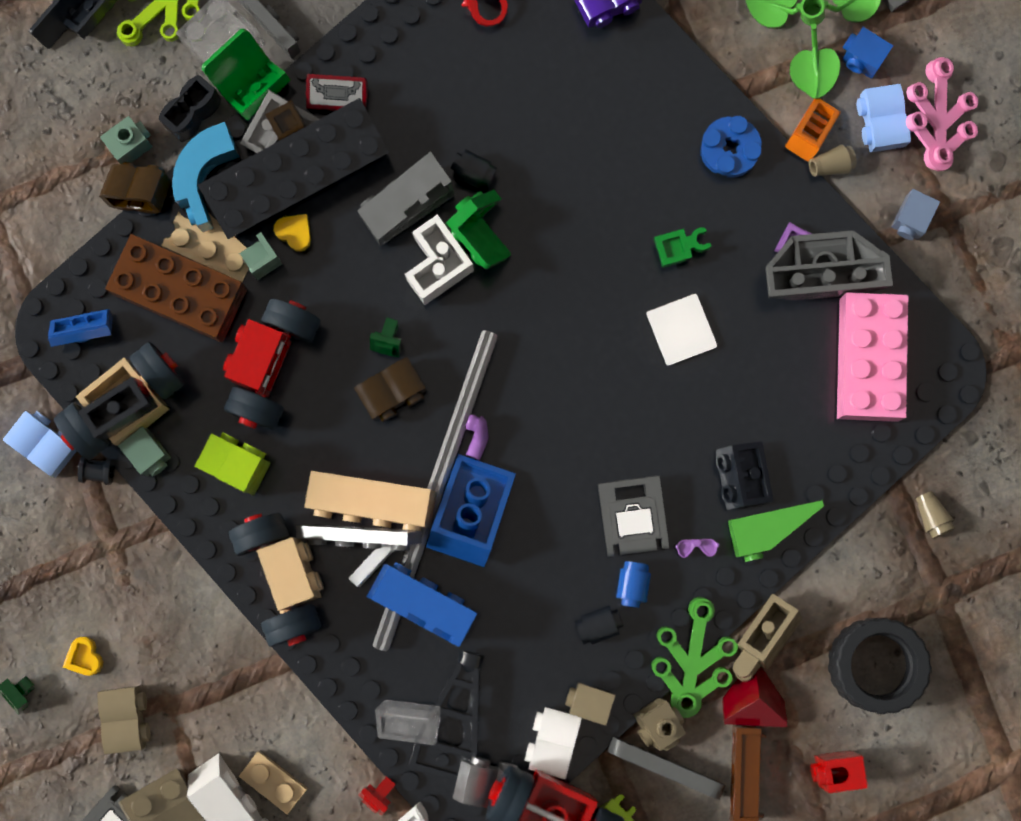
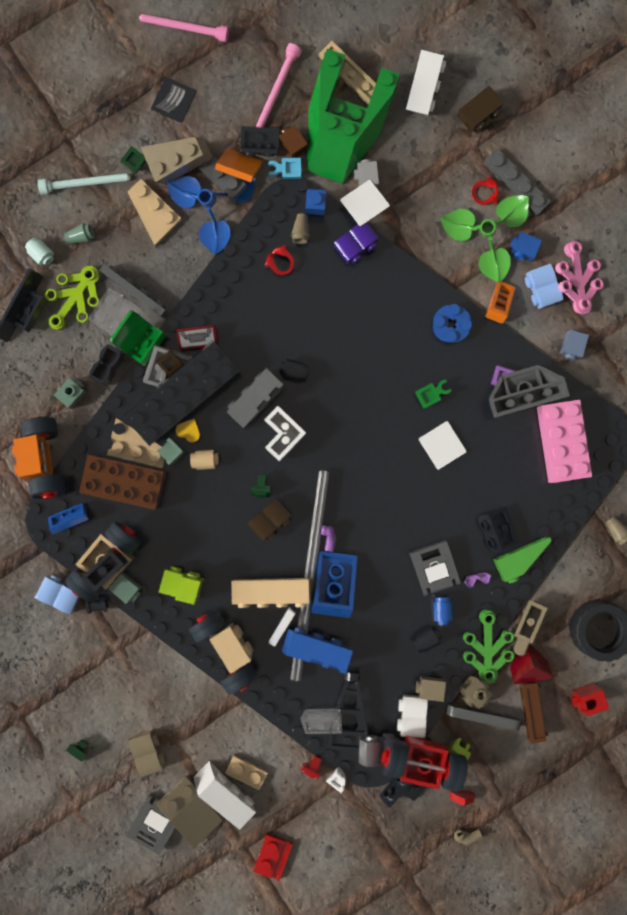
camera: 15 degrees left, 5 degrees up
yellow tile [63,637,103,676] -> none
dark brown brick [99,162,172,214] -> none
dark azure arch [172,122,239,232] -> none
brick [223,299,321,430] -> none
plate [296,524,422,551] -> none
green bracket [446,190,511,269] -> none
dark tan cone [809,144,857,177] -> none
none -> brick [12,416,66,500]
none -> tan brick [190,449,219,470]

